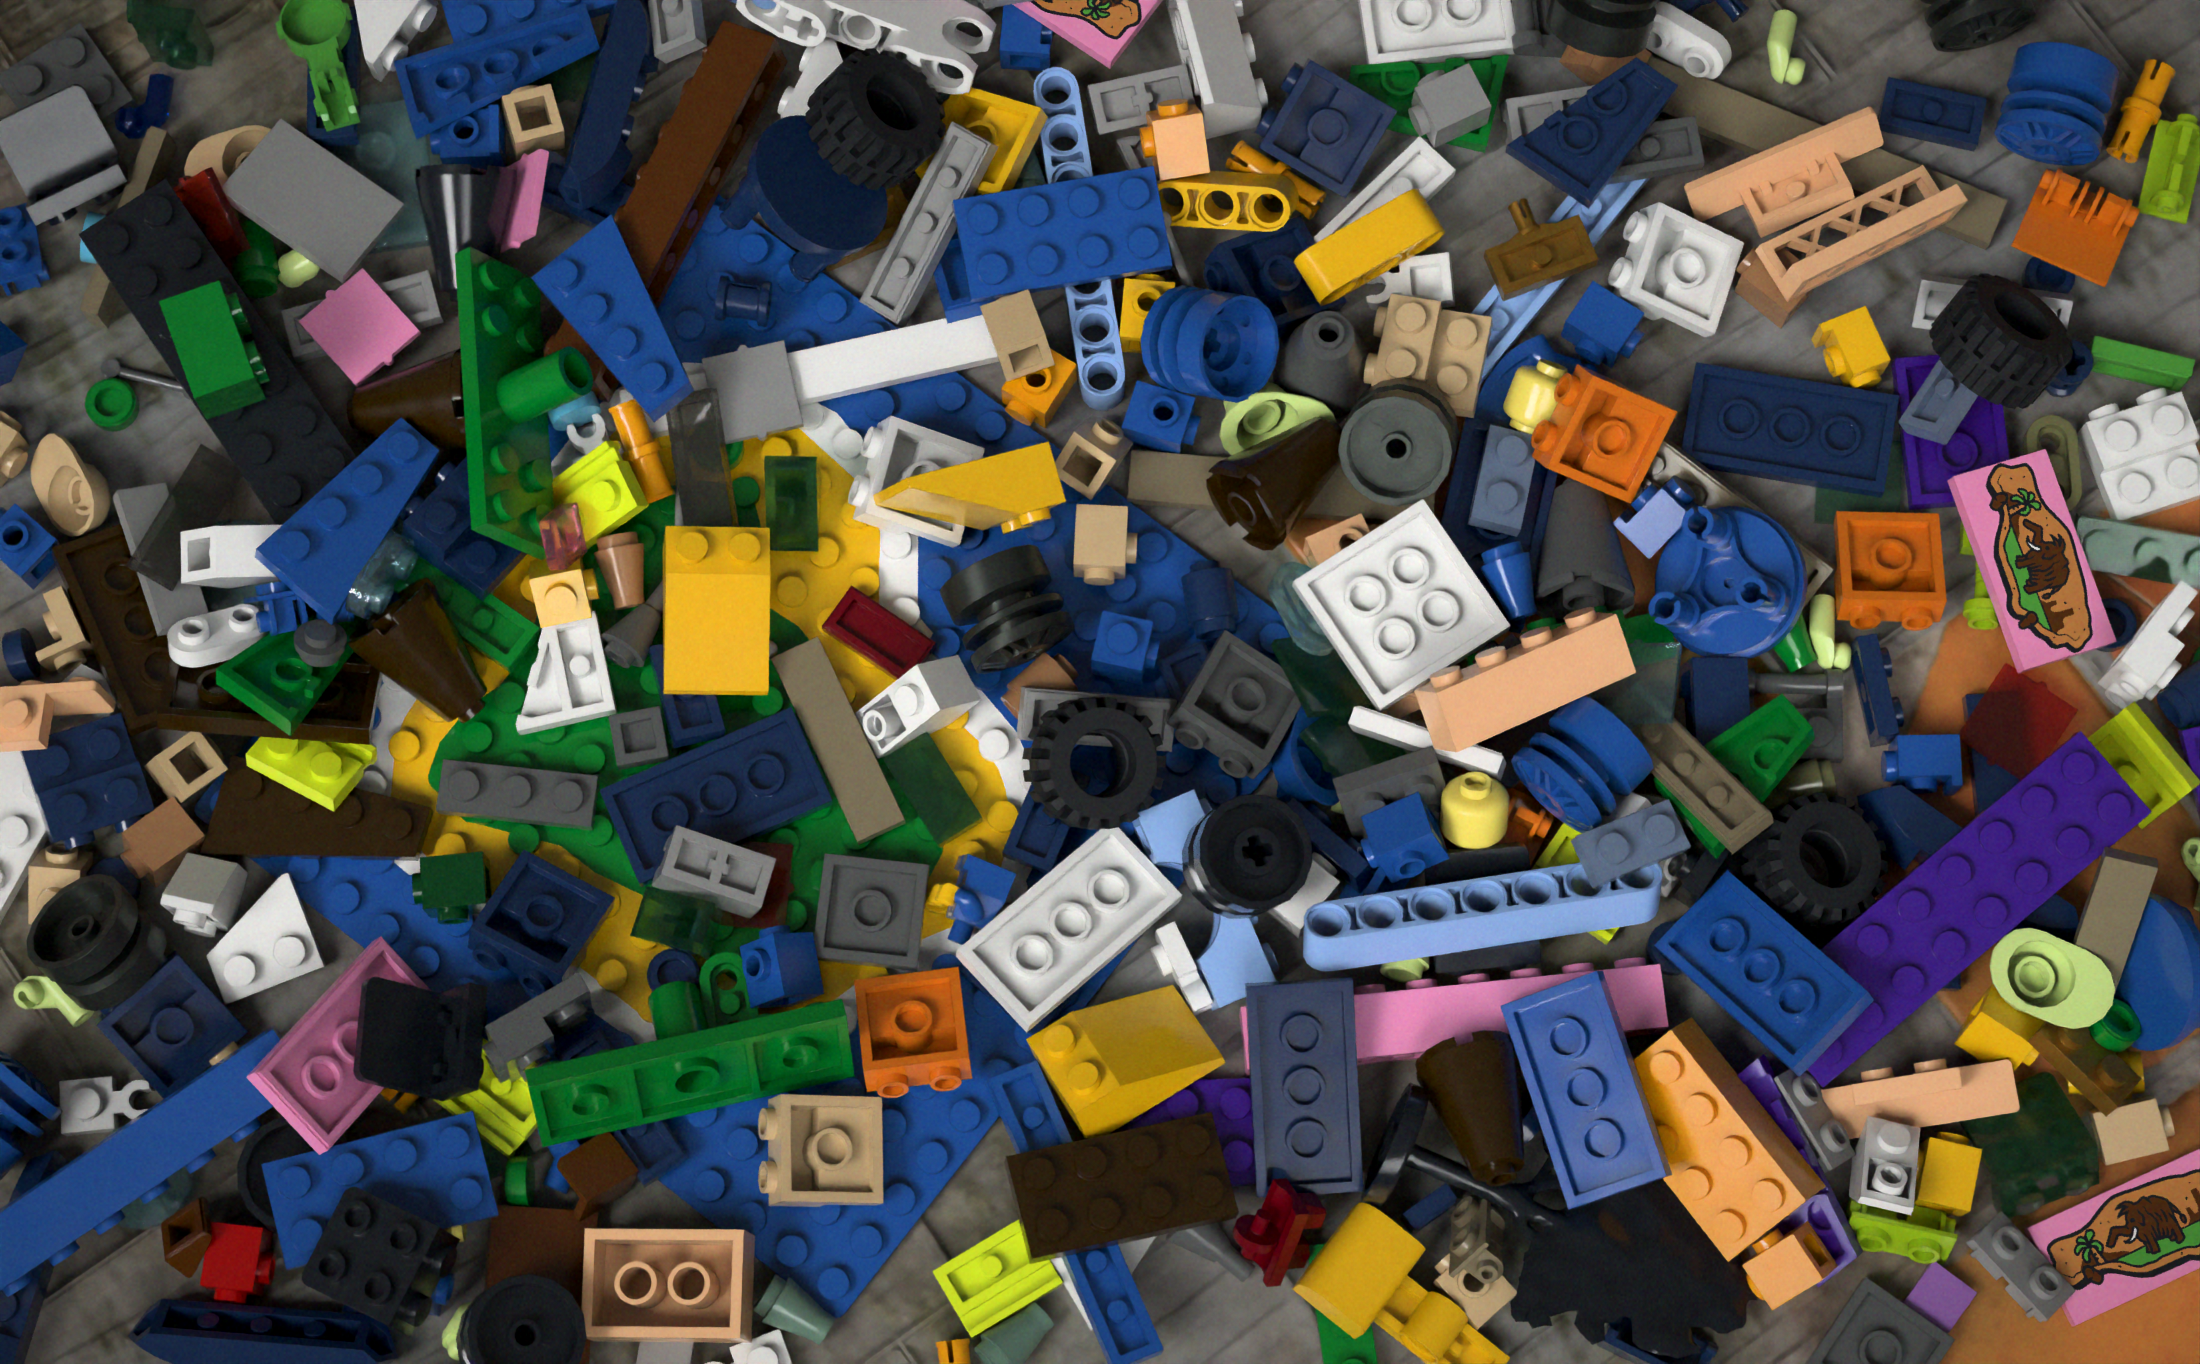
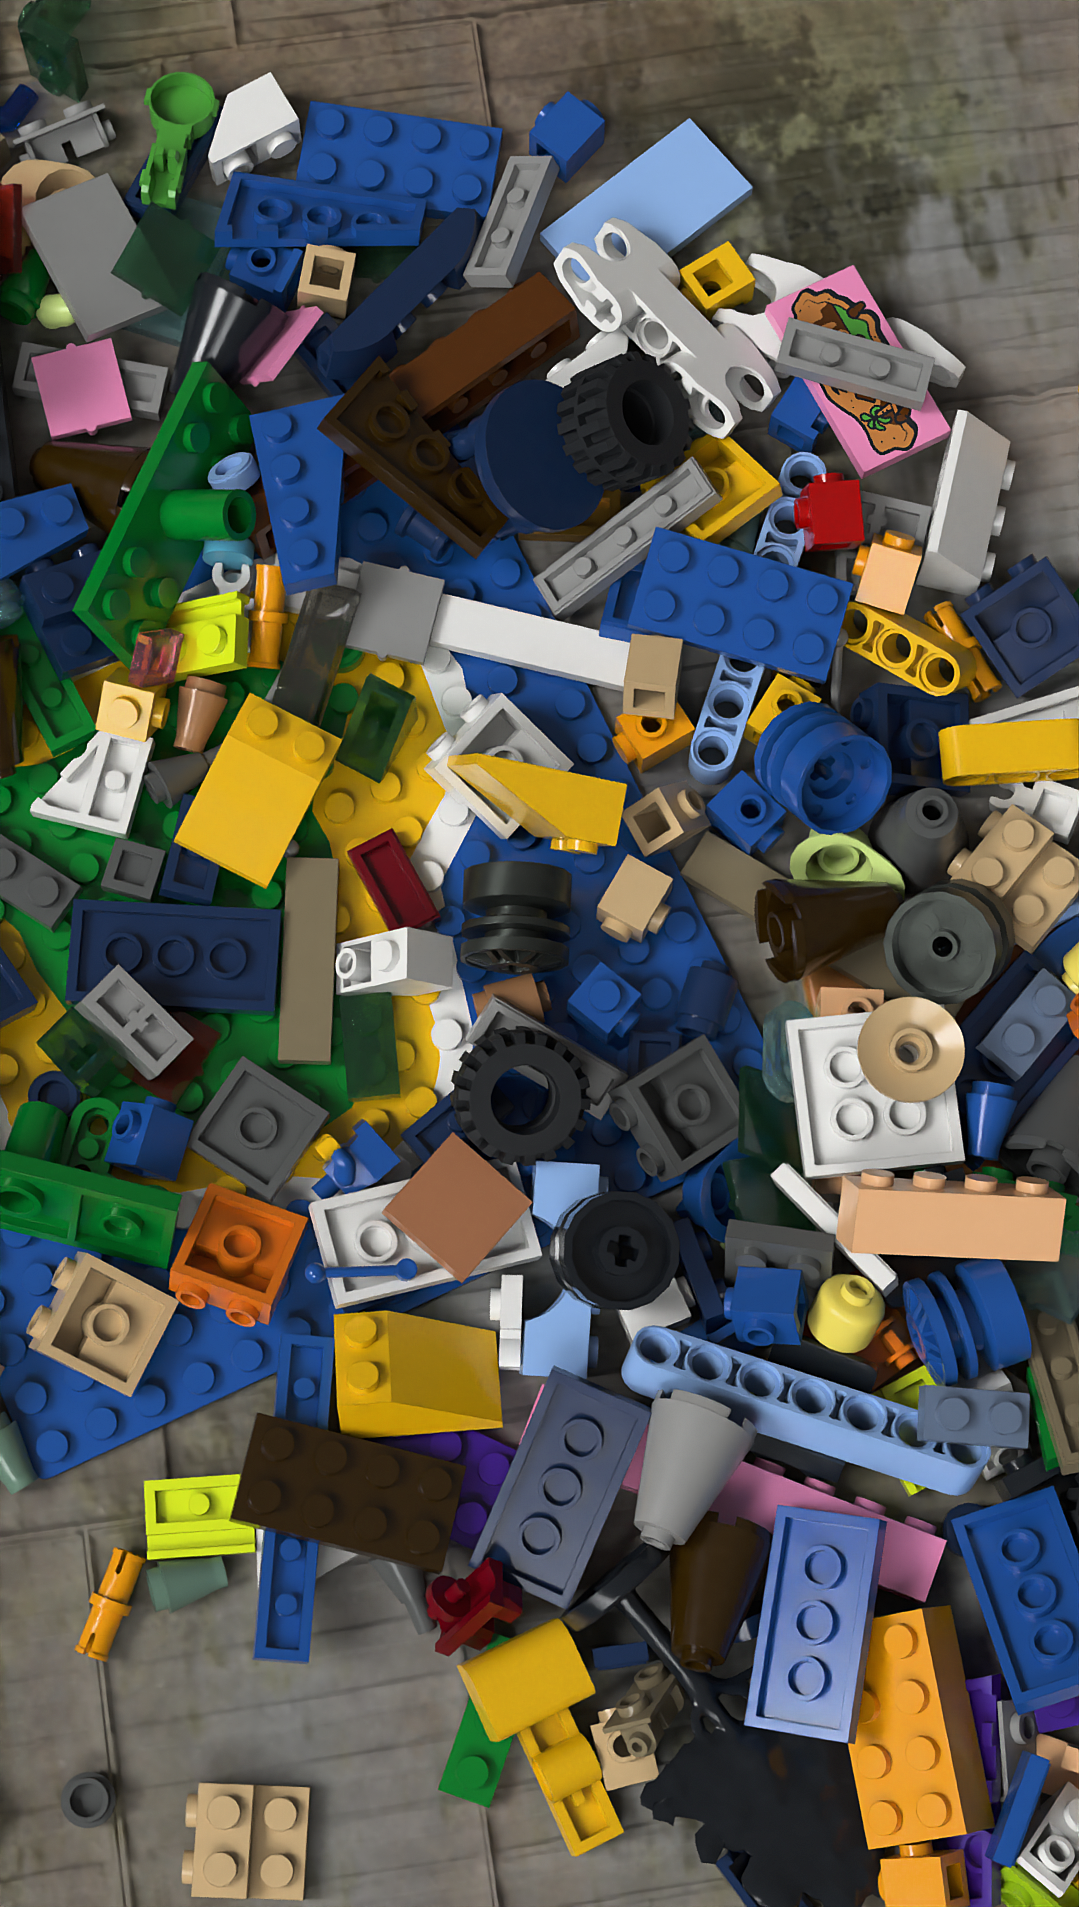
camera: 25 degrees right, 0 degrees up
none -> light grey hinge [12,100,116,163]
none -> clear green piece [110,201,221,317]
none -> light blue tile [207,452,261,490]
none -> blue hinge [305,1258,418,1284]
none -> dark brown wing [317,356,509,559]
none -> nougat tile [382,1132,533,1283]
none -> light grey cone [634,1389,758,1550]
none -> red brick [794,473,865,552]
none -> tan dish [857,997,965,1103]
none -> blue tile [984,1751,1051,1868]

